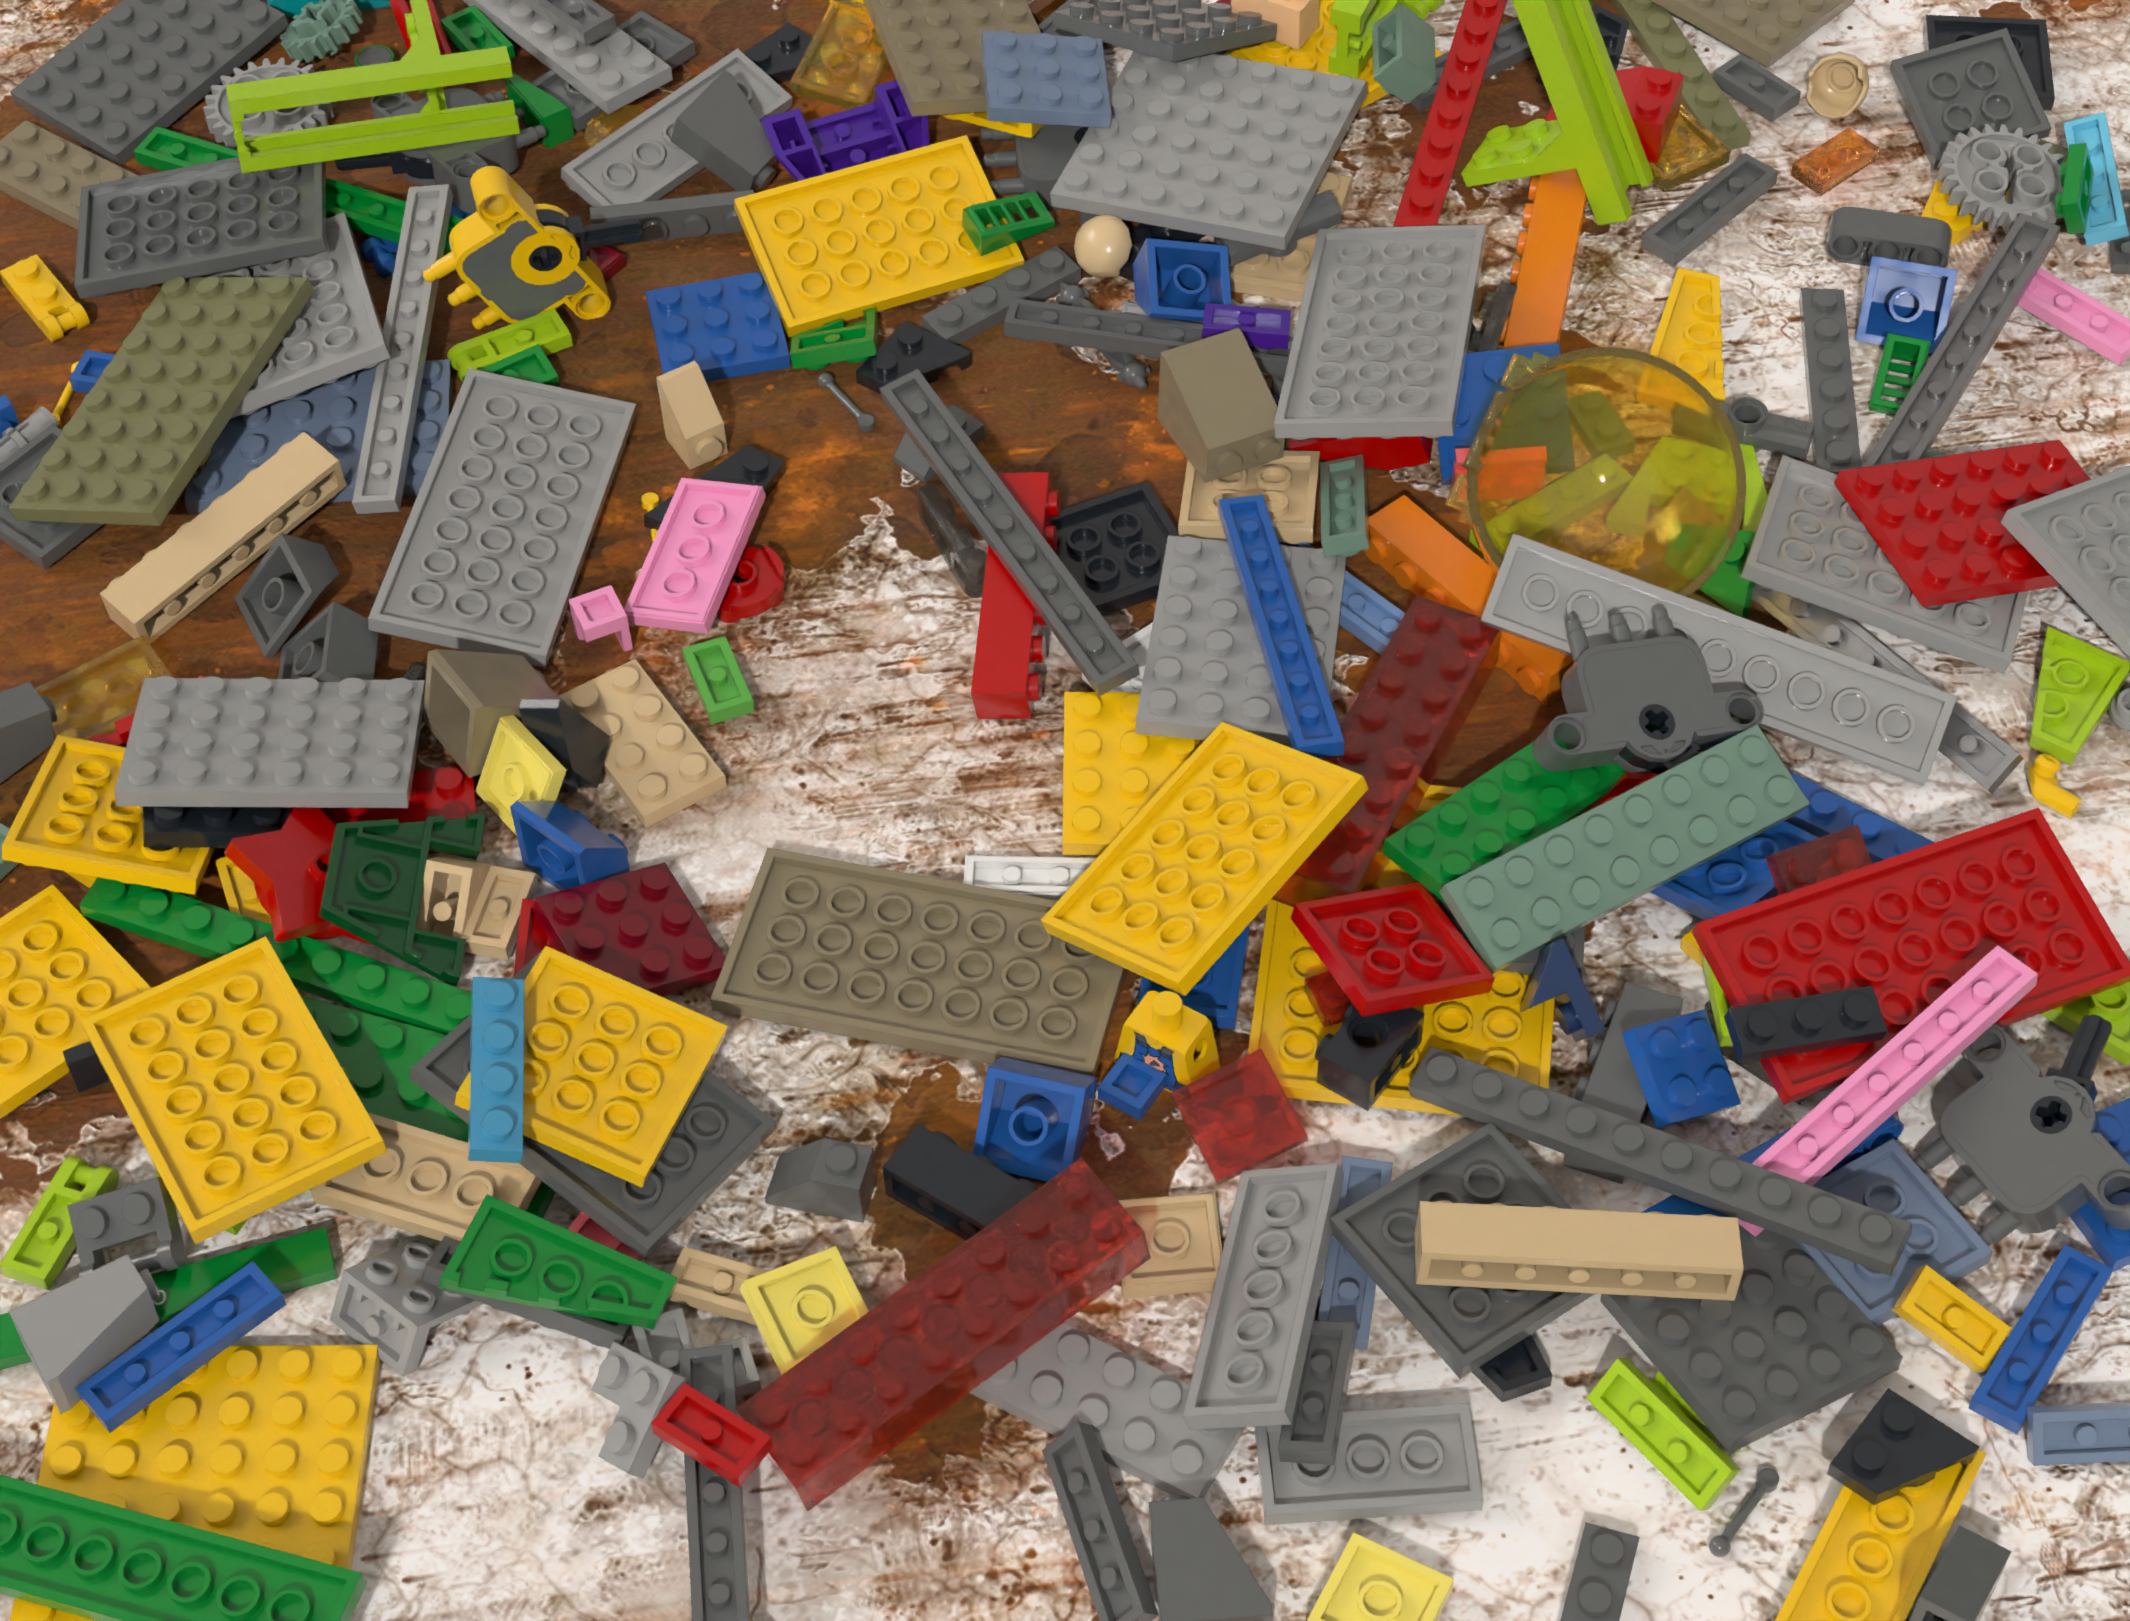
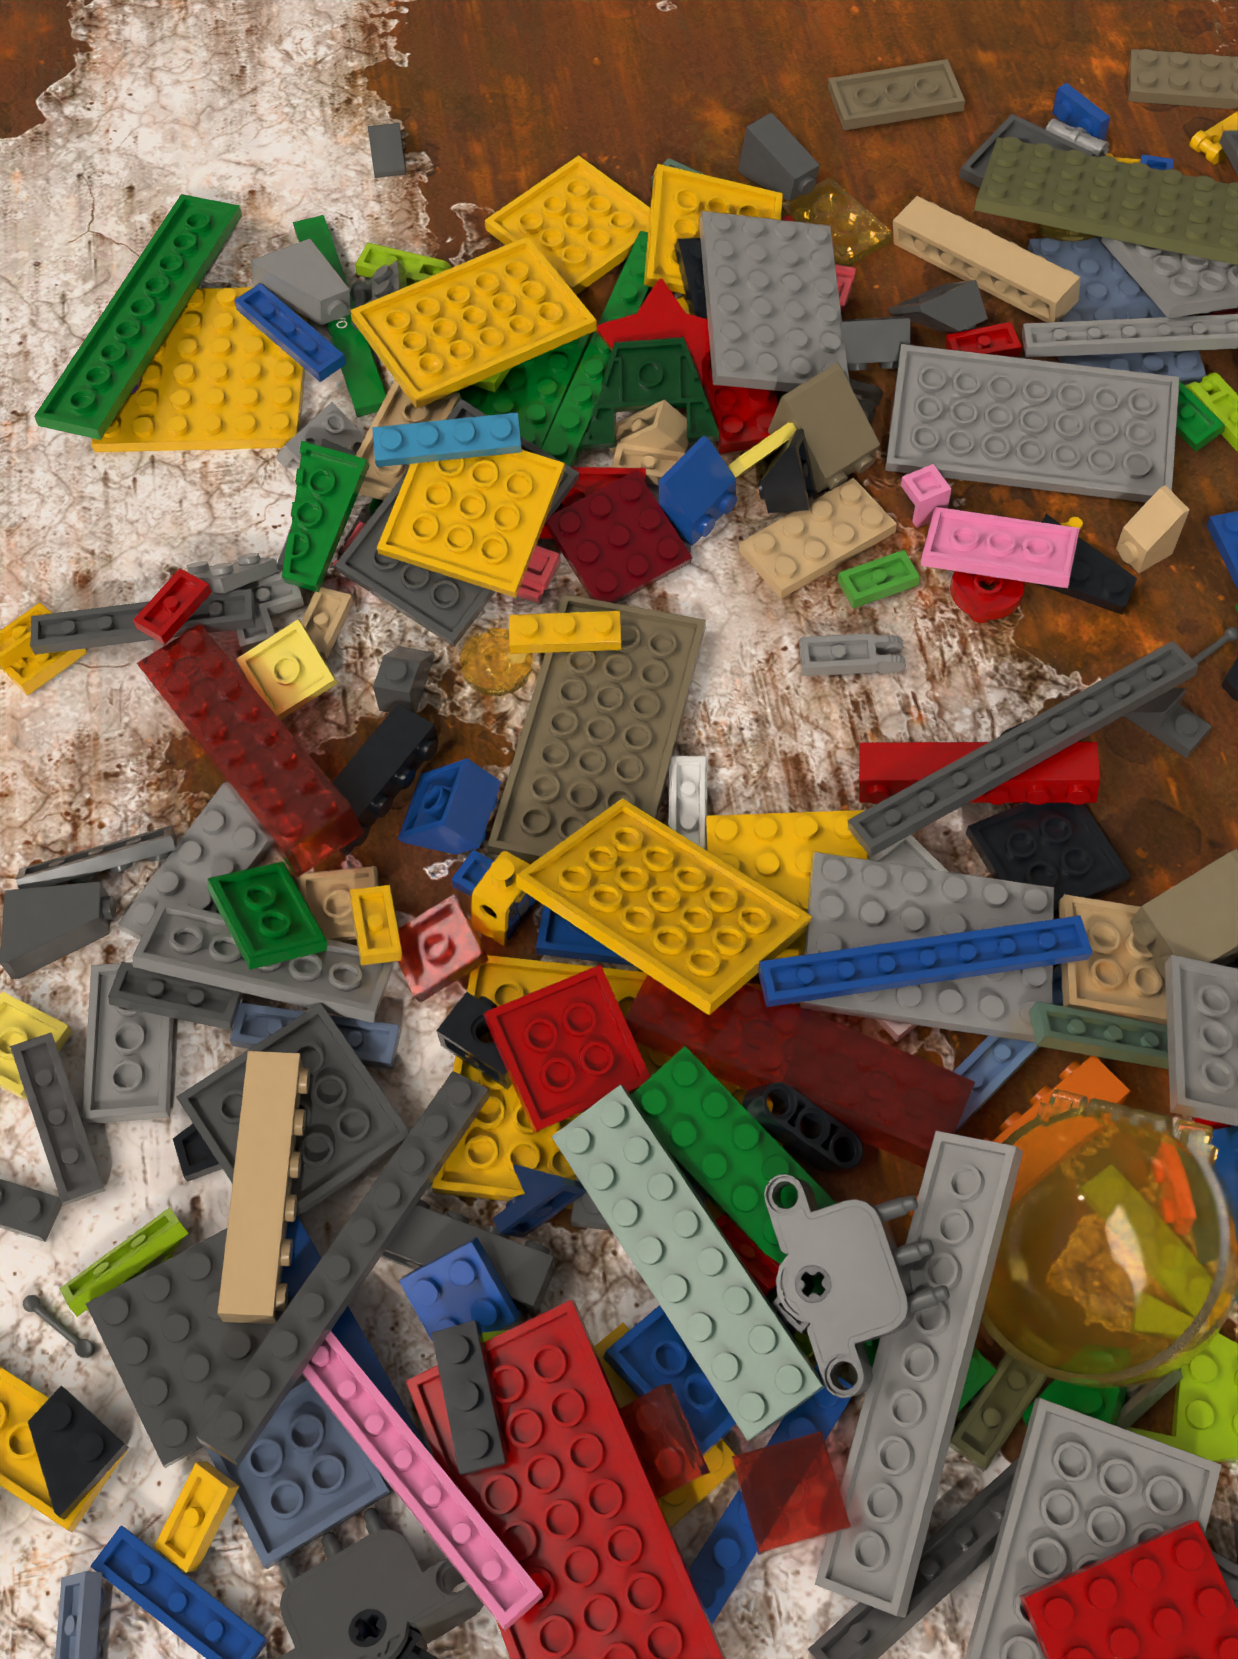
camera: 90 degrees right, 10 degrees up
none -> flat silver plate [10,1032,105,1206]
none -> green tile [207,861,328,970]
none -> yellow plate [350,885,402,965]
none -> clear yellow tile [460,628,534,696]
none -> yellow plate [509,611,621,654]
none -> clear red plate [731,1431,851,1555]
none -> black beam [743,1082,863,1171]
none -> light grey hinge [799,633,906,676]
none -> red plate [945,322,1022,357]

